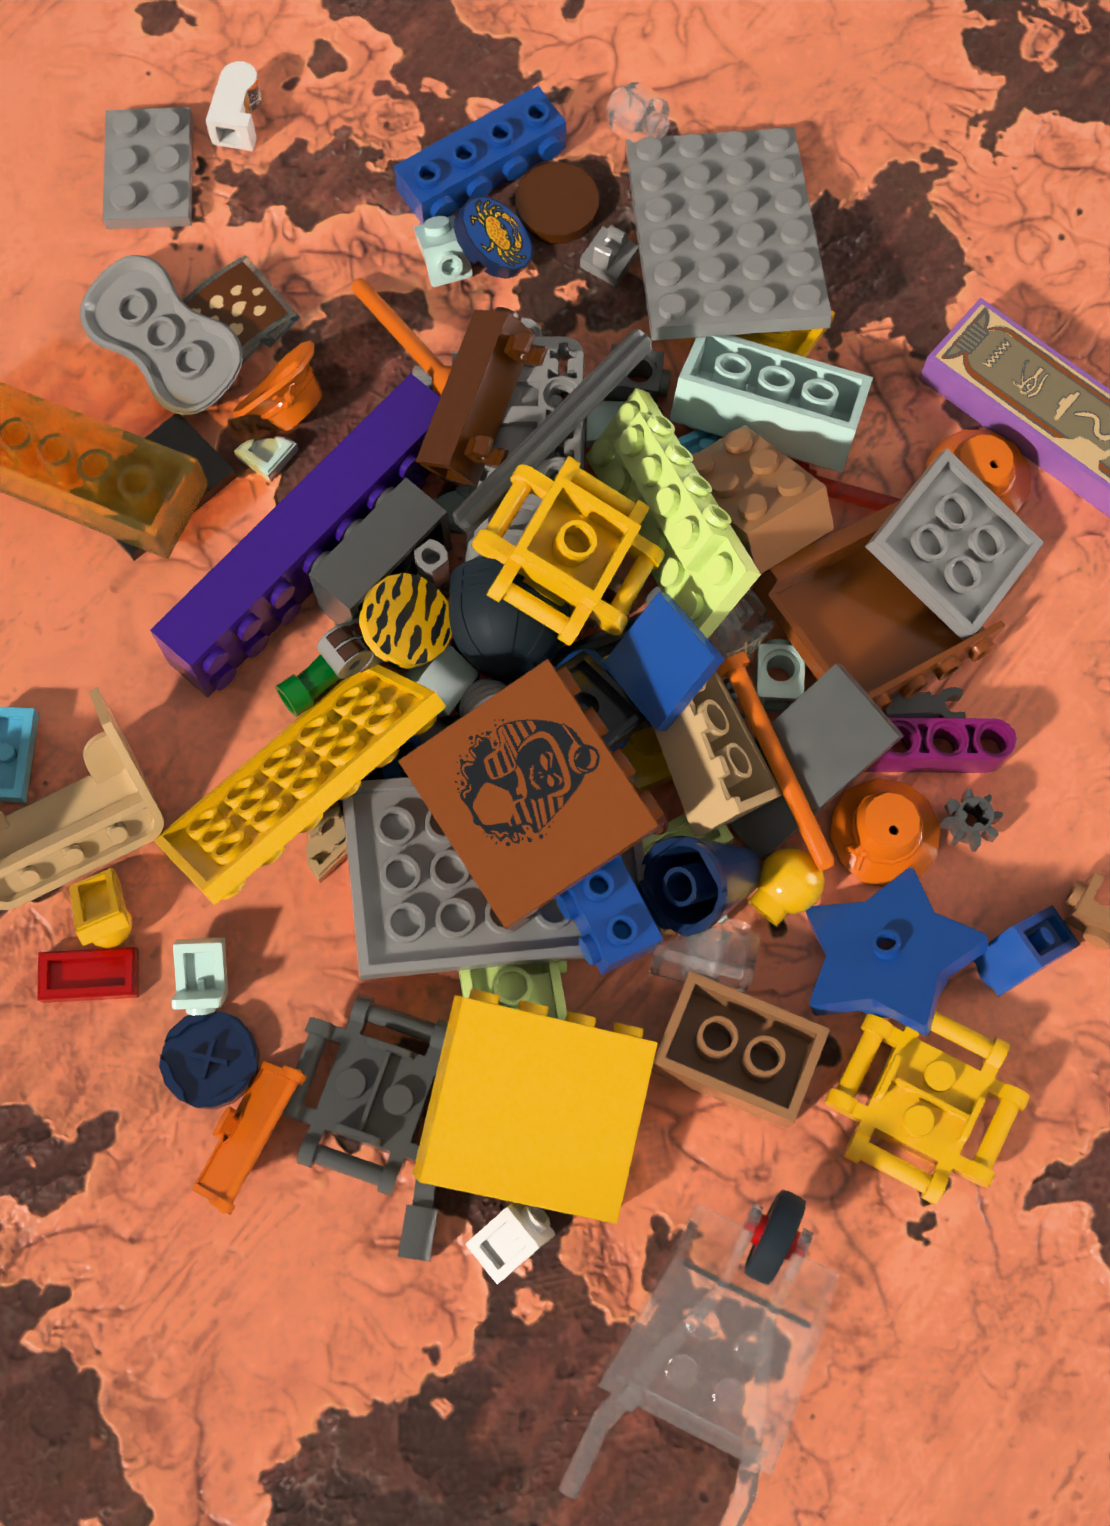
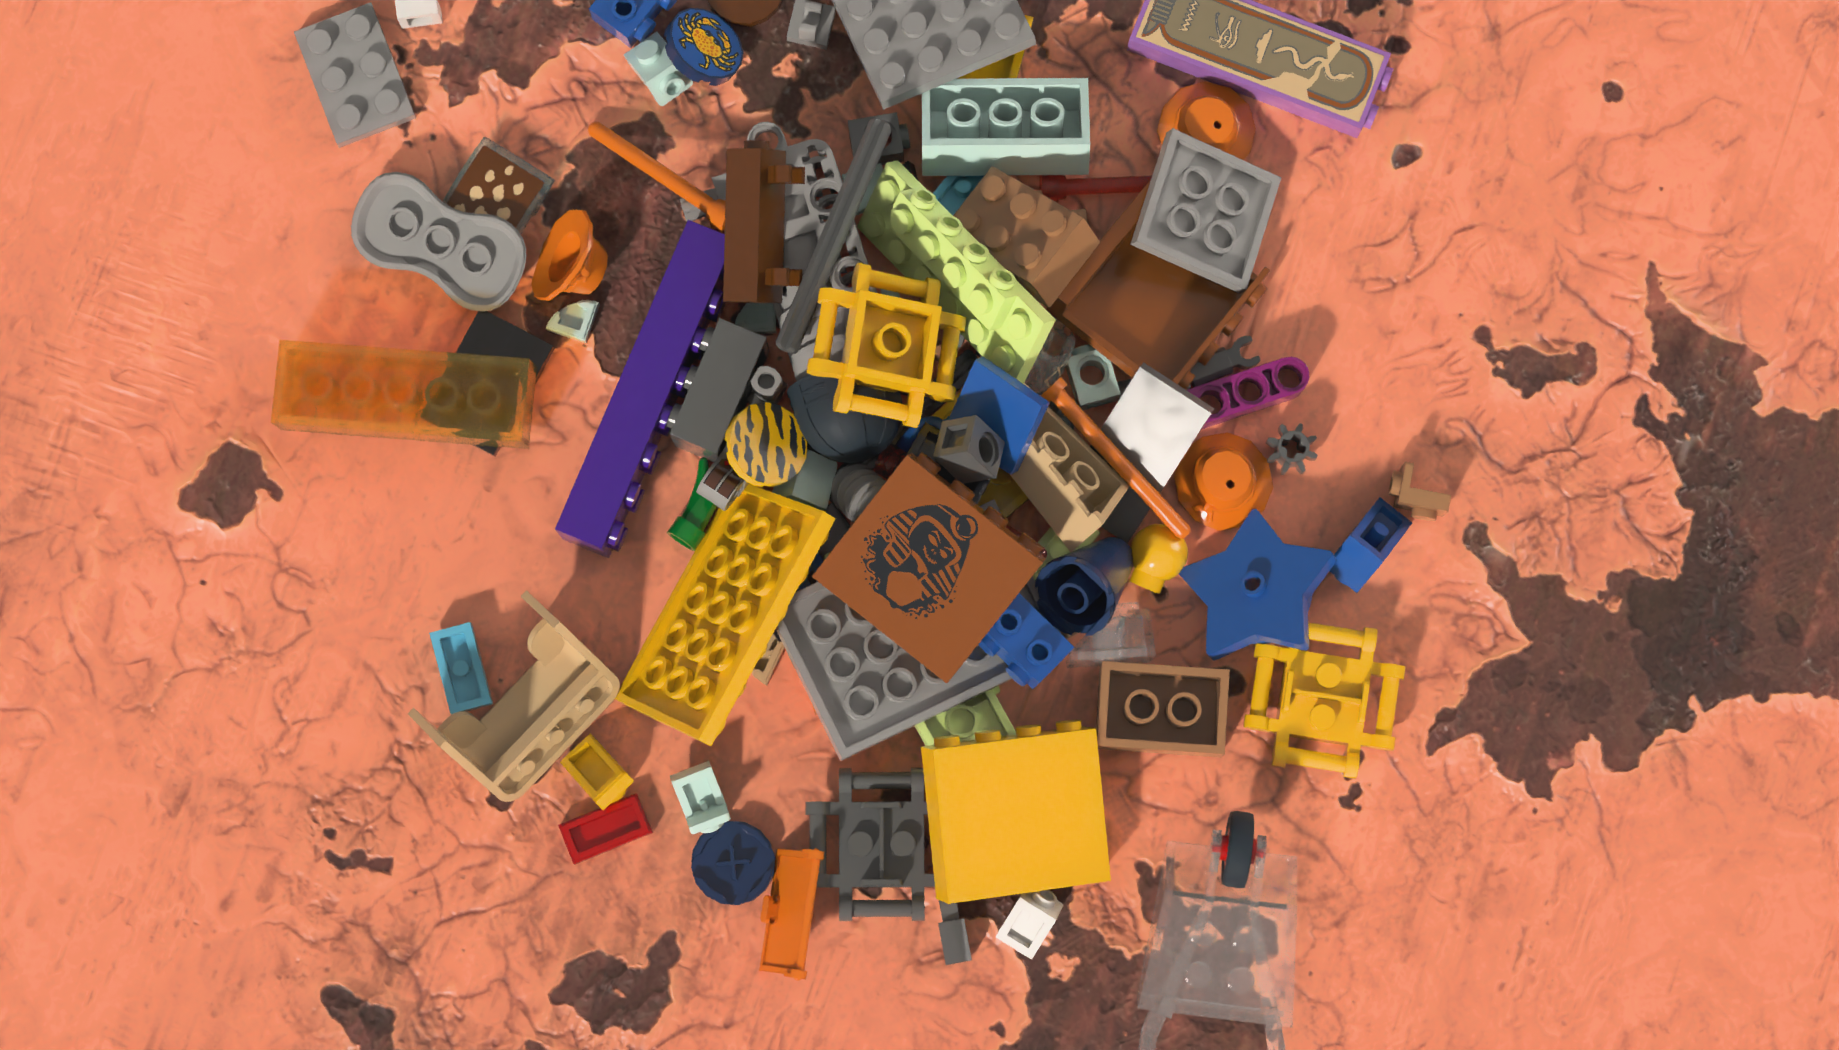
camera: 20 degrees left, 10 degrees up
none -> dark grey brick [933,415,1005,484]

